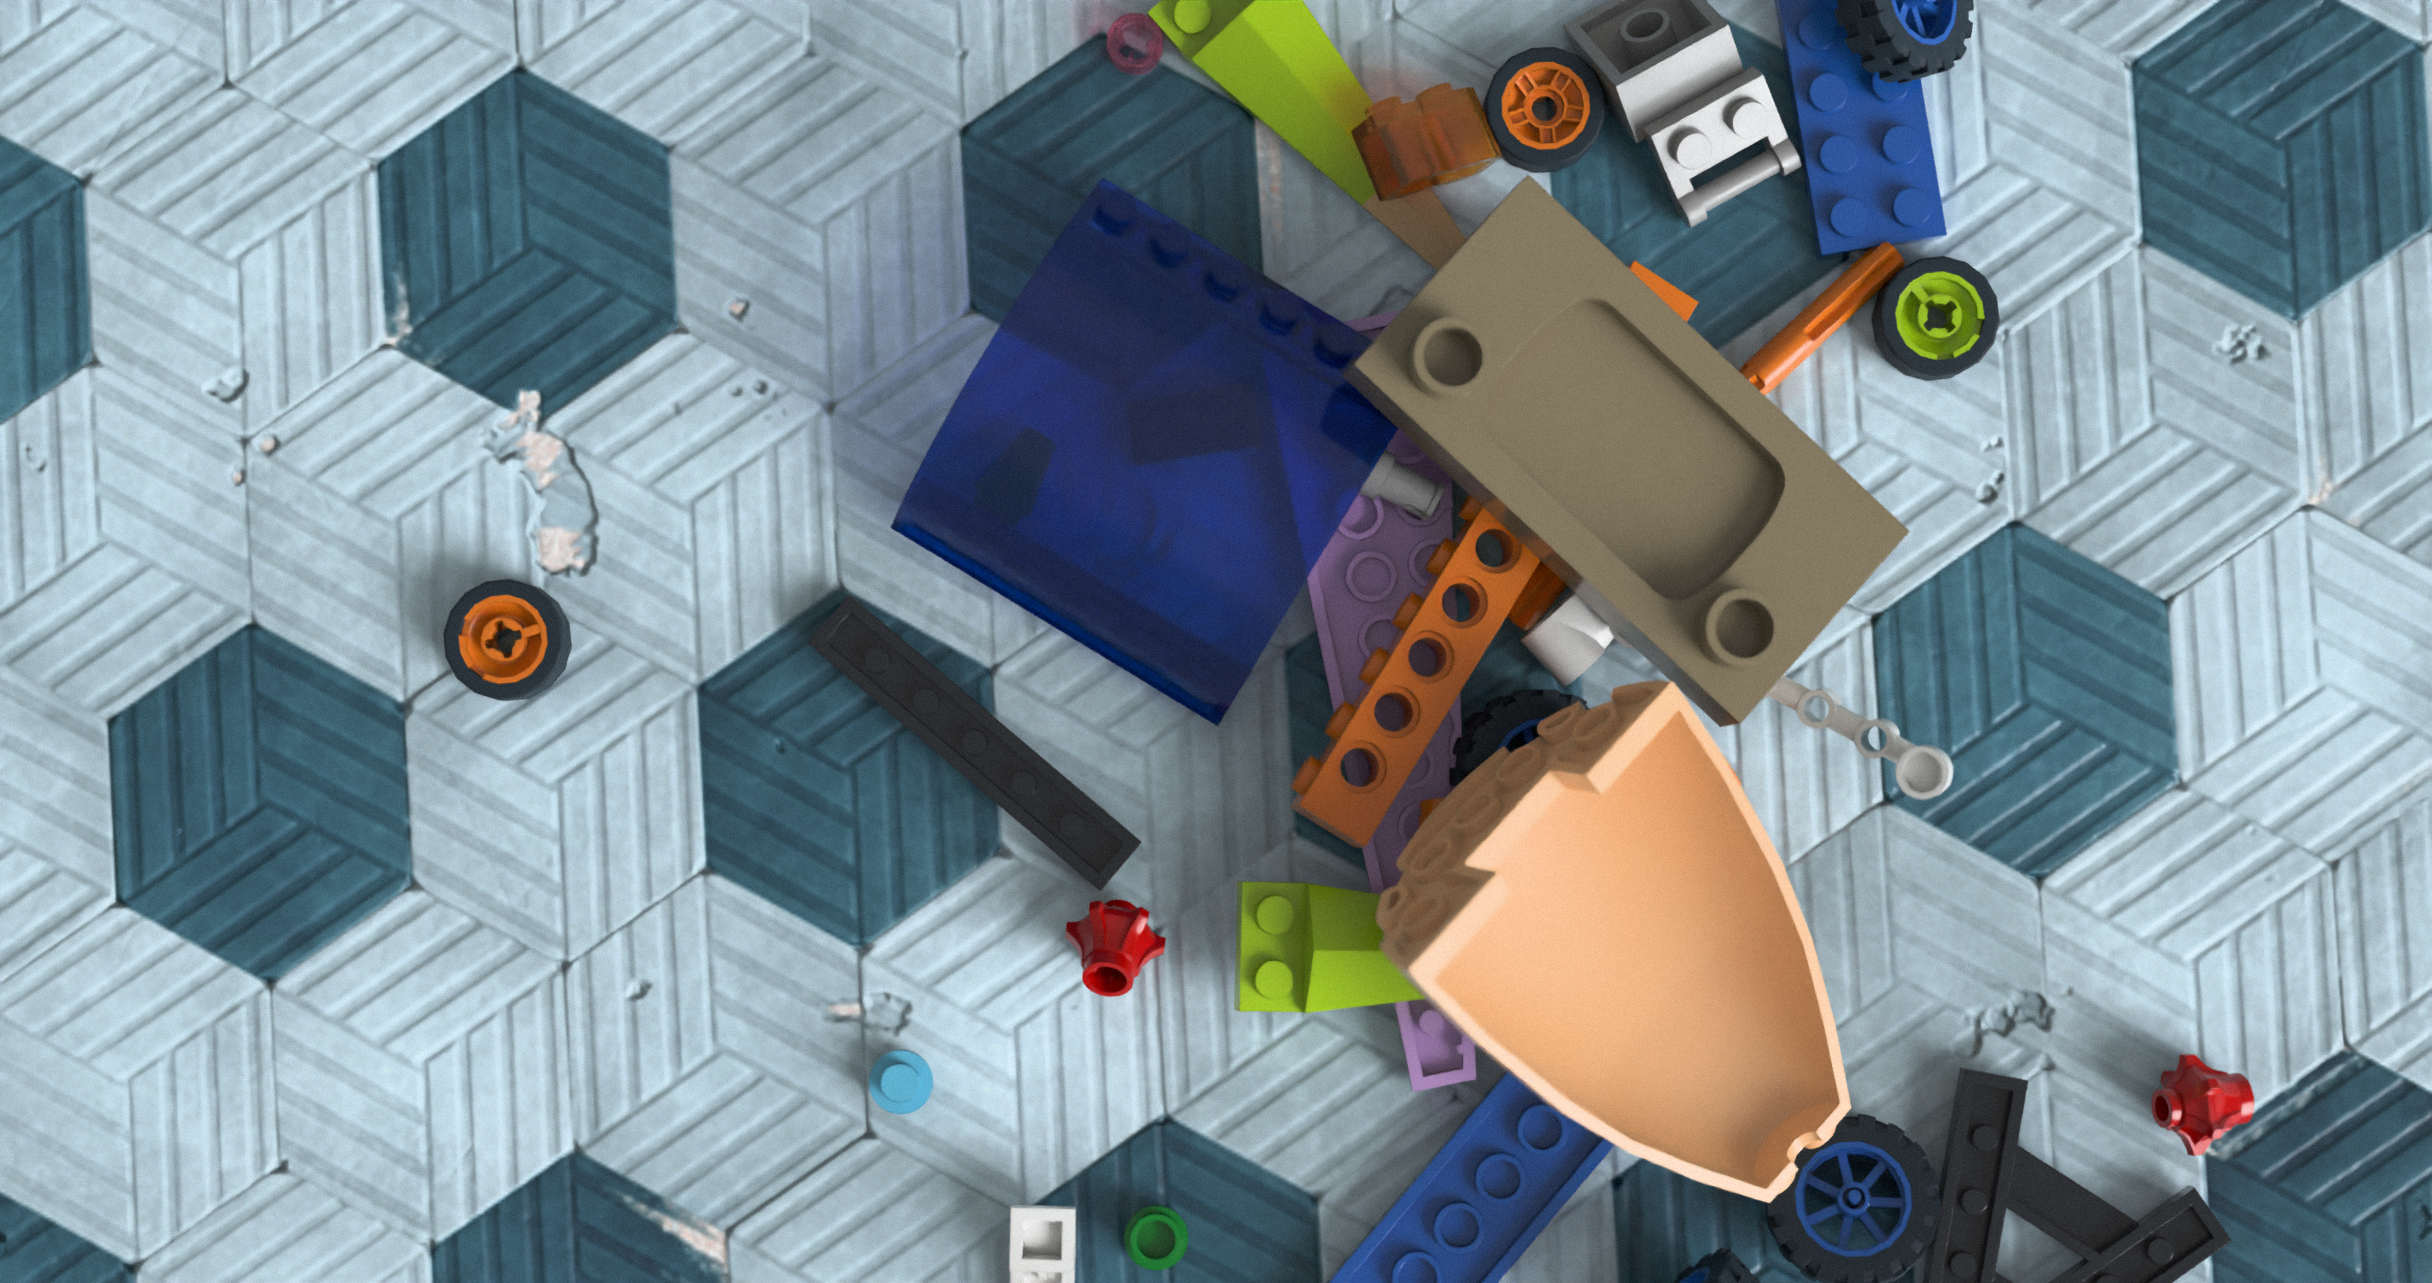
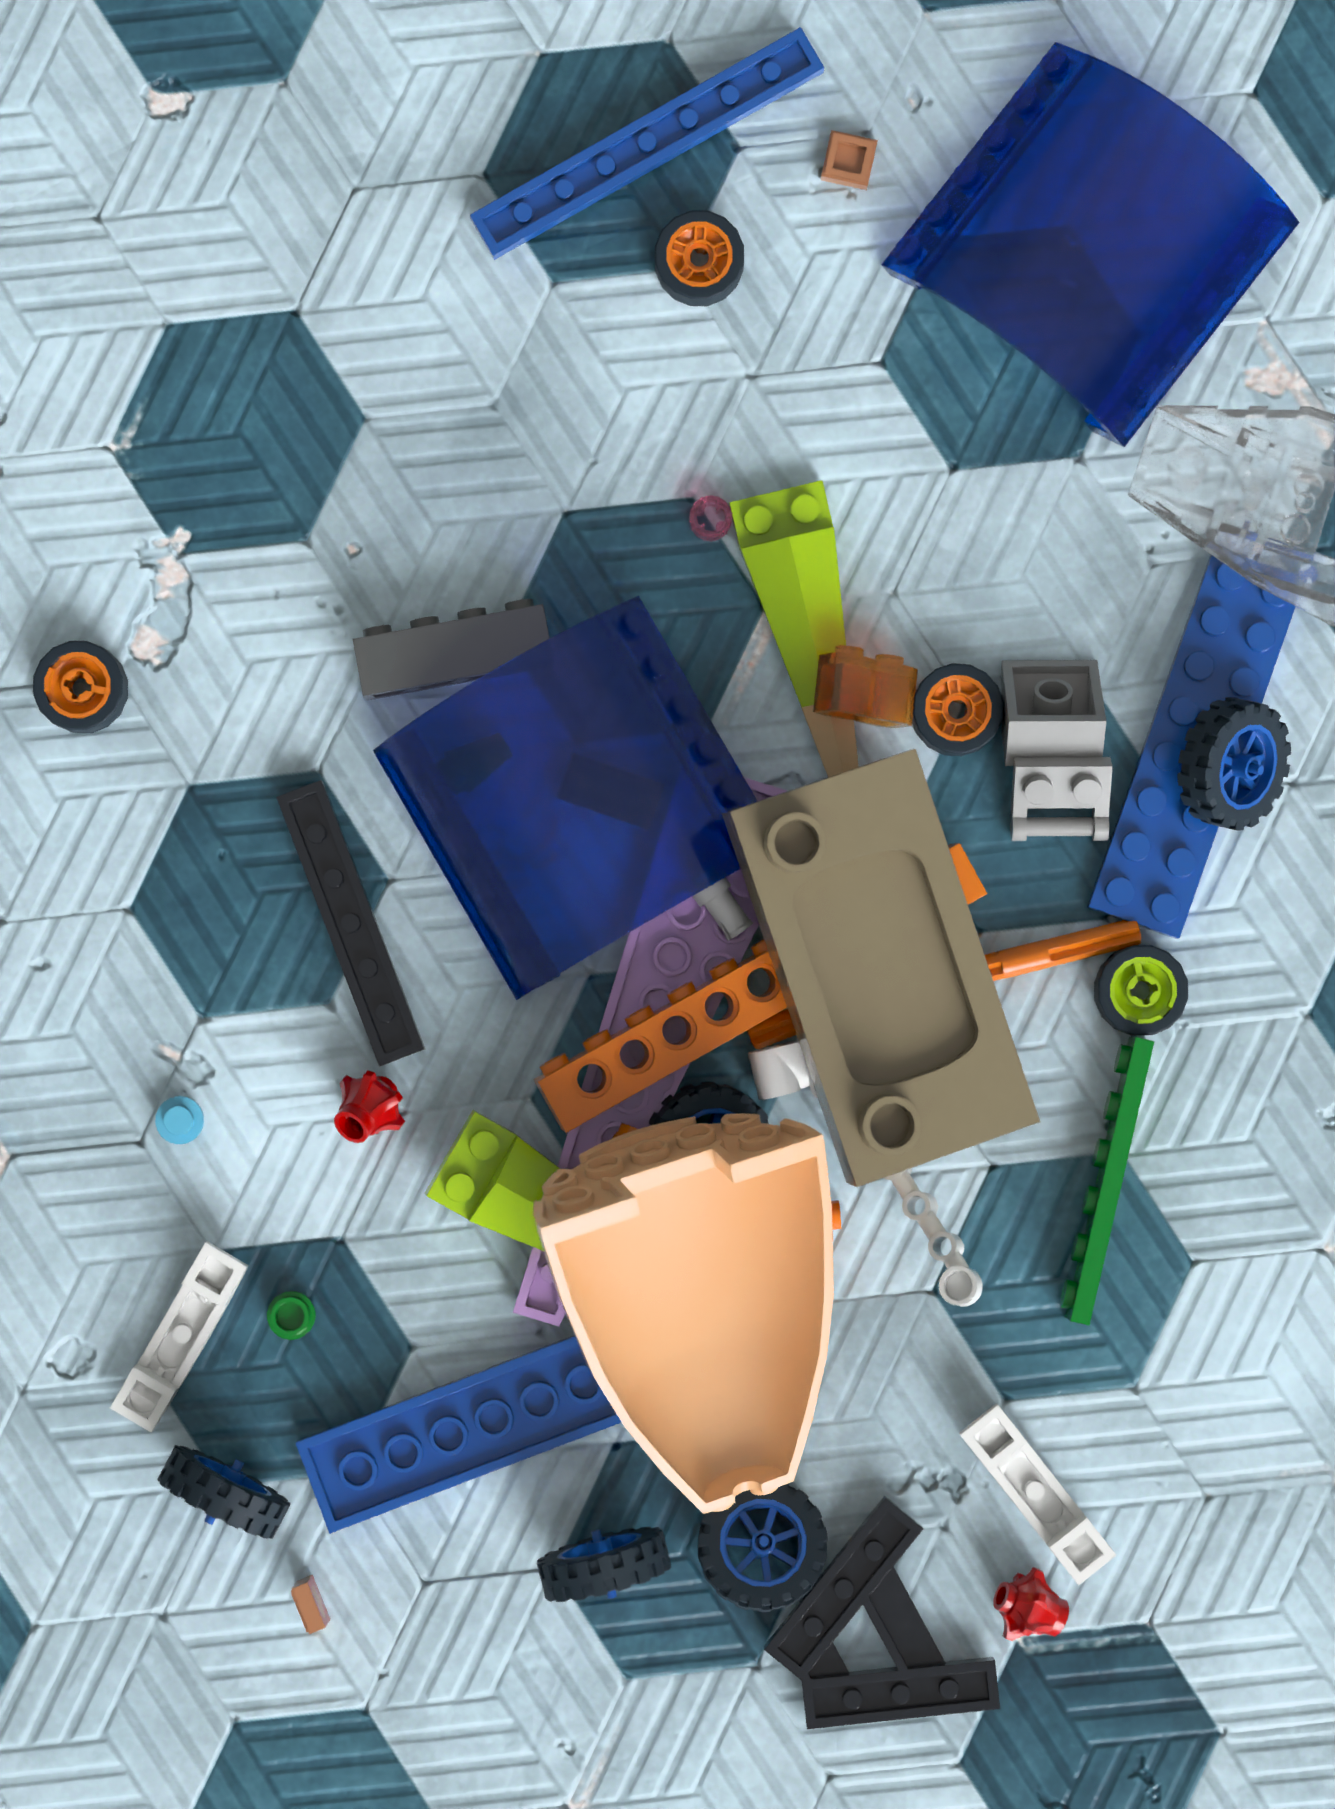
camera: 30 degrees right, 0 degrees up
none -> dark grey brick [353,599,555,701]
none -> white slope [959,1403,1116,1585]
none -> green plate [1060,1037,1155,1326]

